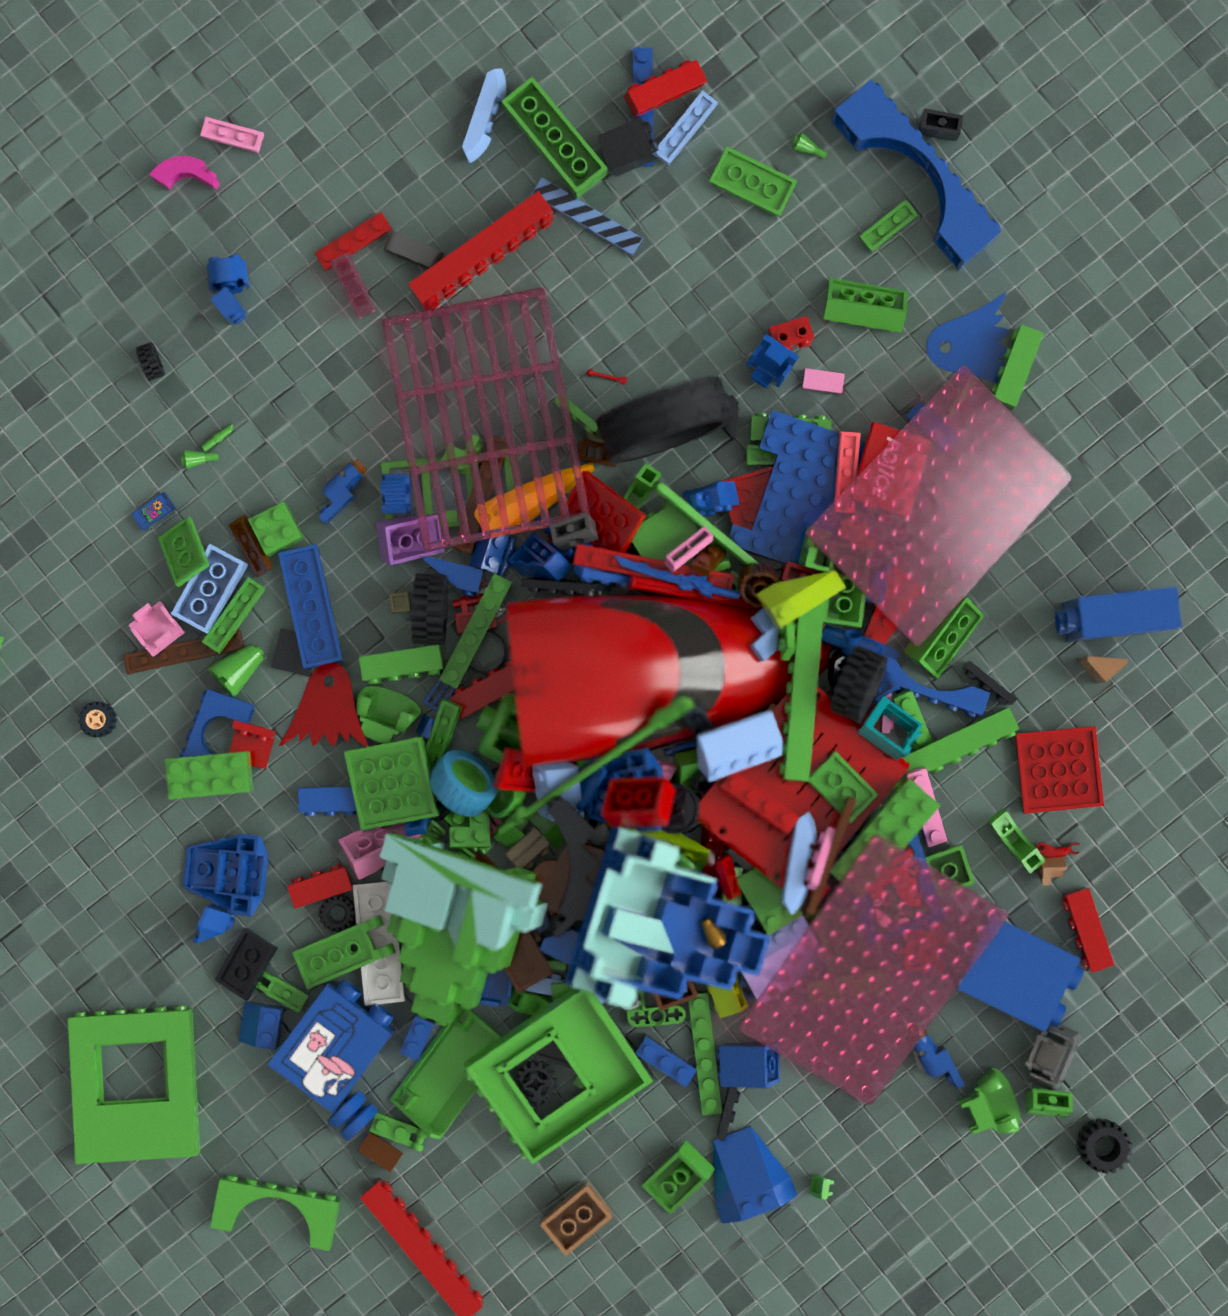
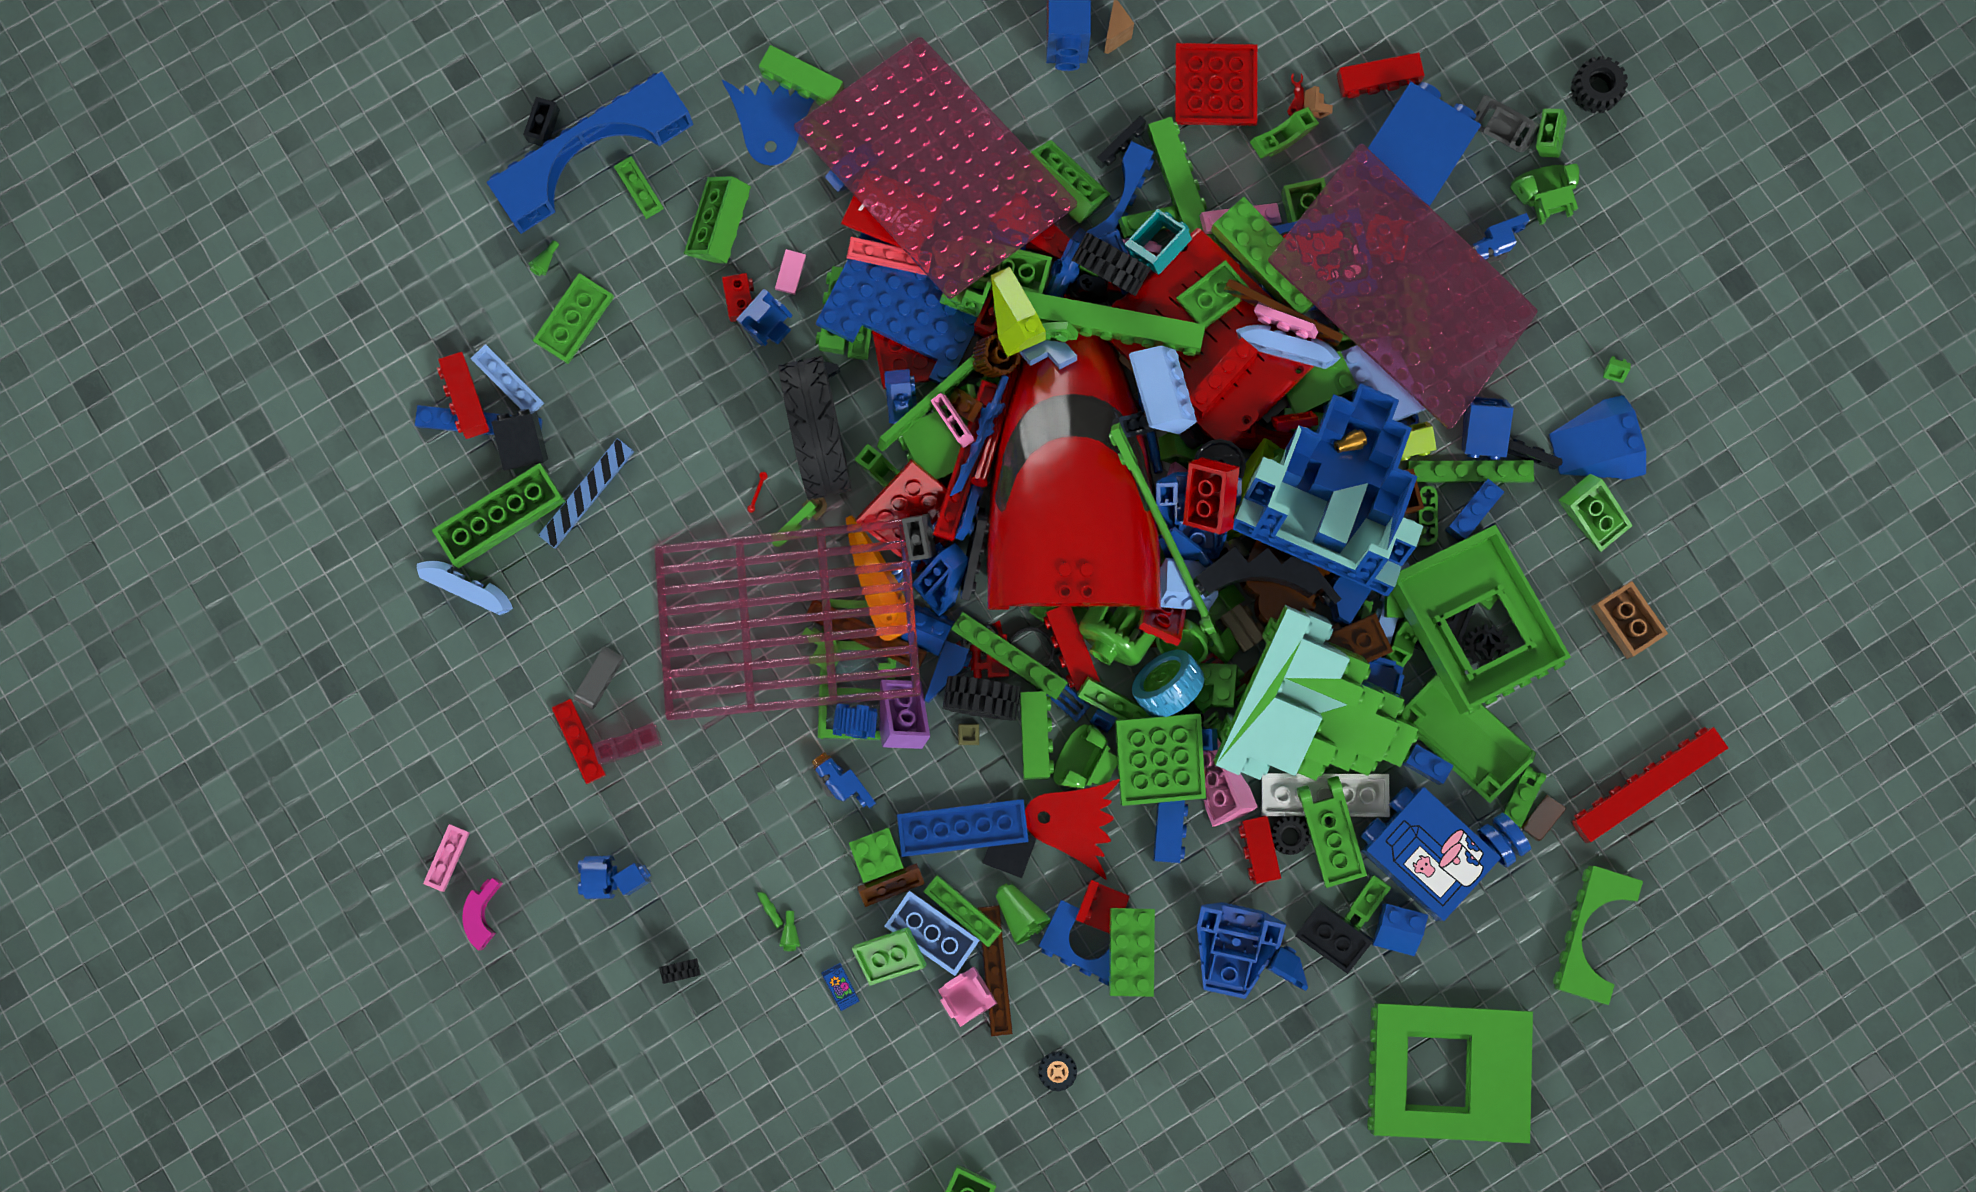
camera: 90 degrees left, 5 degrees down
red brick [408,191,554,311] -> none
reddish brown slope [575,439,617,467] -> none

